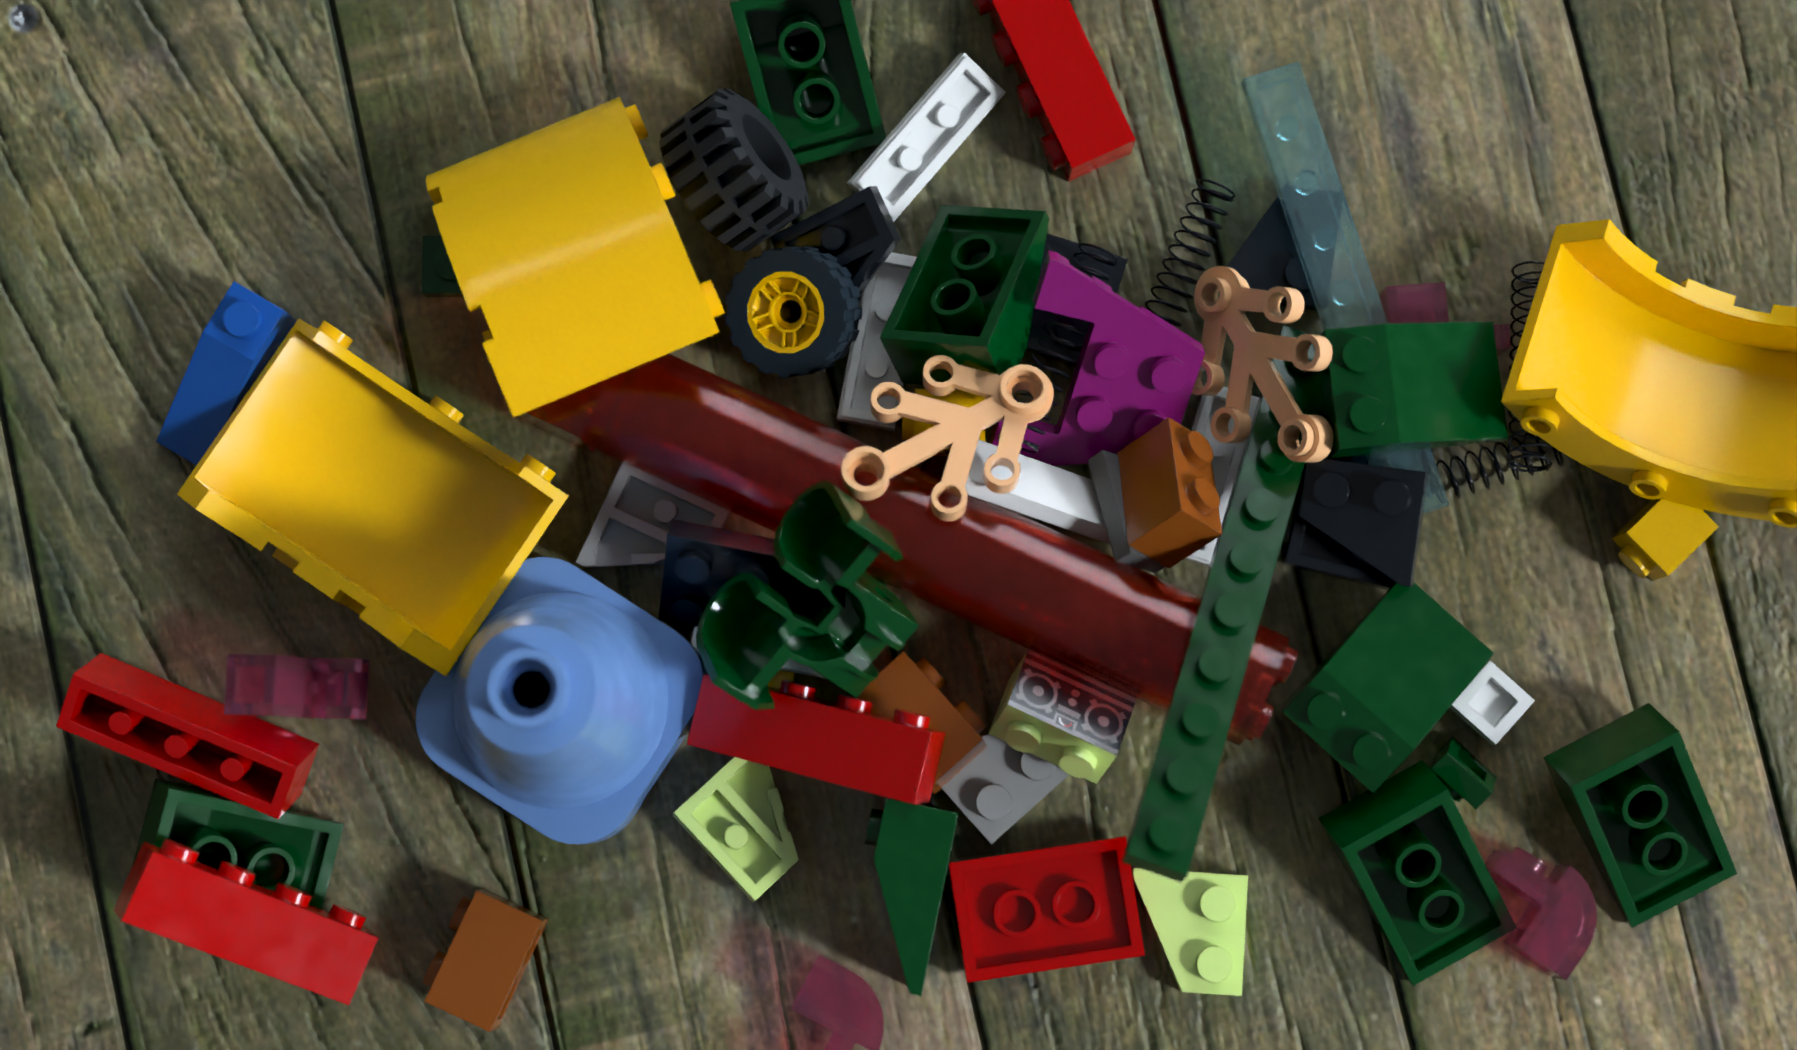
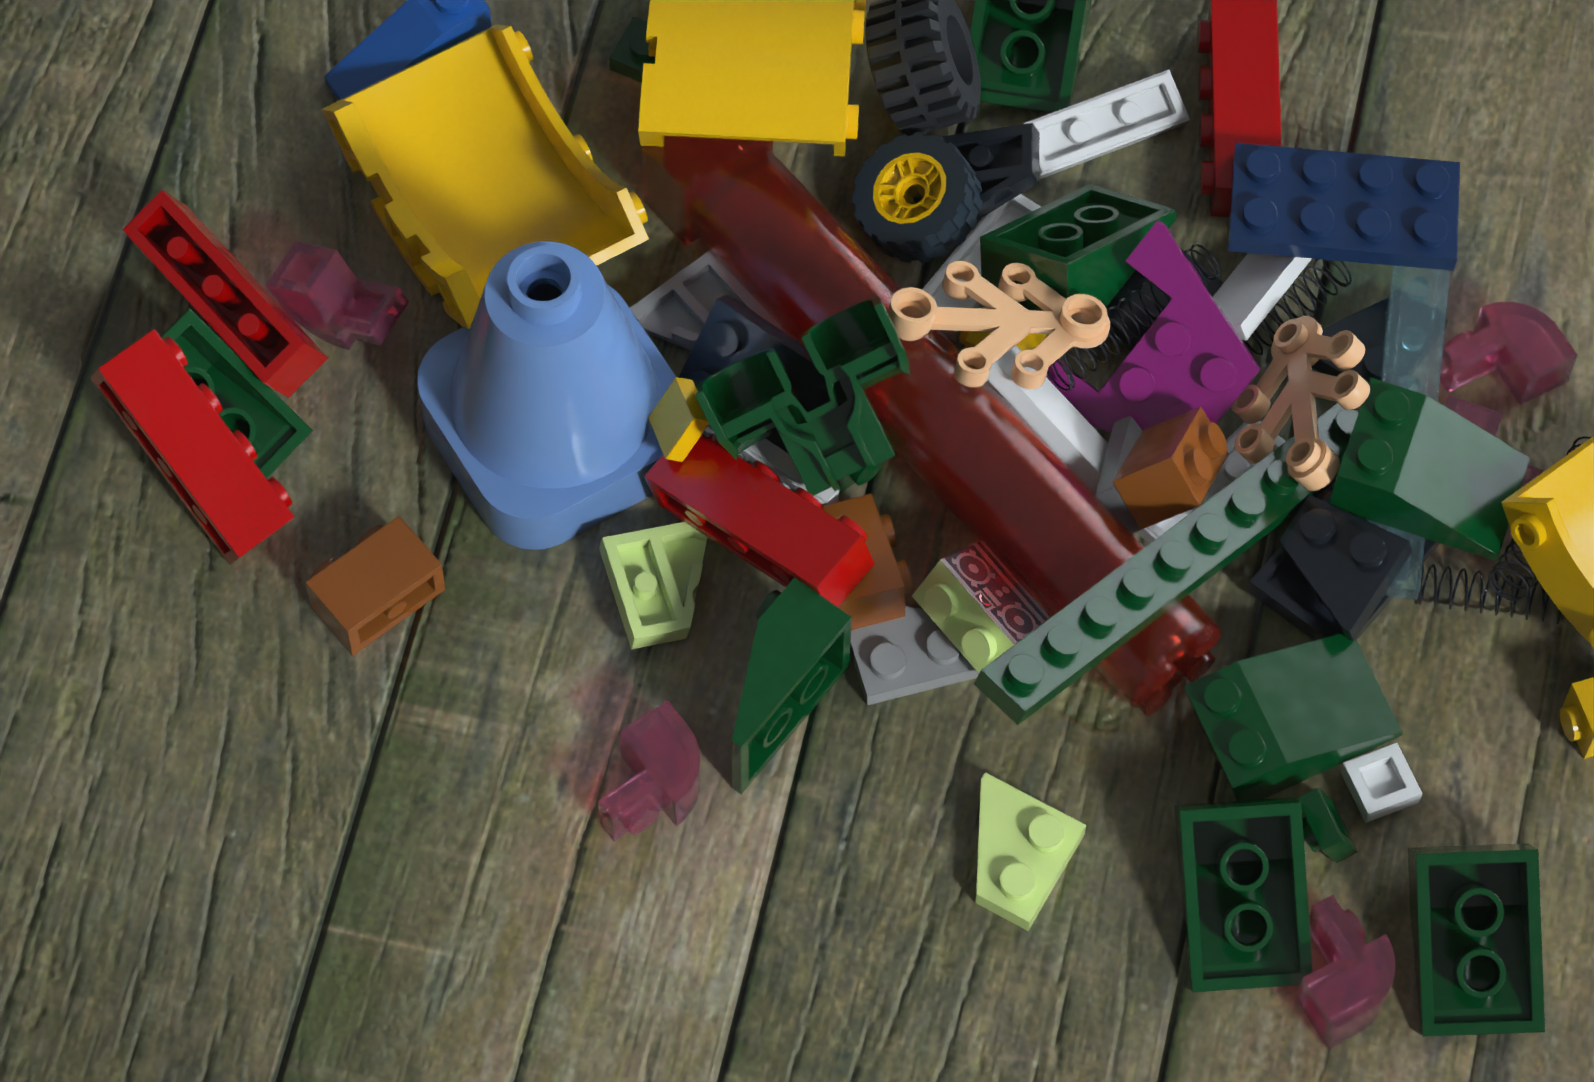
camera: 25 degrees right, 20 degrees down
red plate [948,836,1145,983] -> none
none -> yellow tile [648,377,709,462]
none -> white tile [1213,253,1312,340]
none -> dark blue plate [1227,143,1460,271]
none -> clear pink brick [1436,302,1578,405]

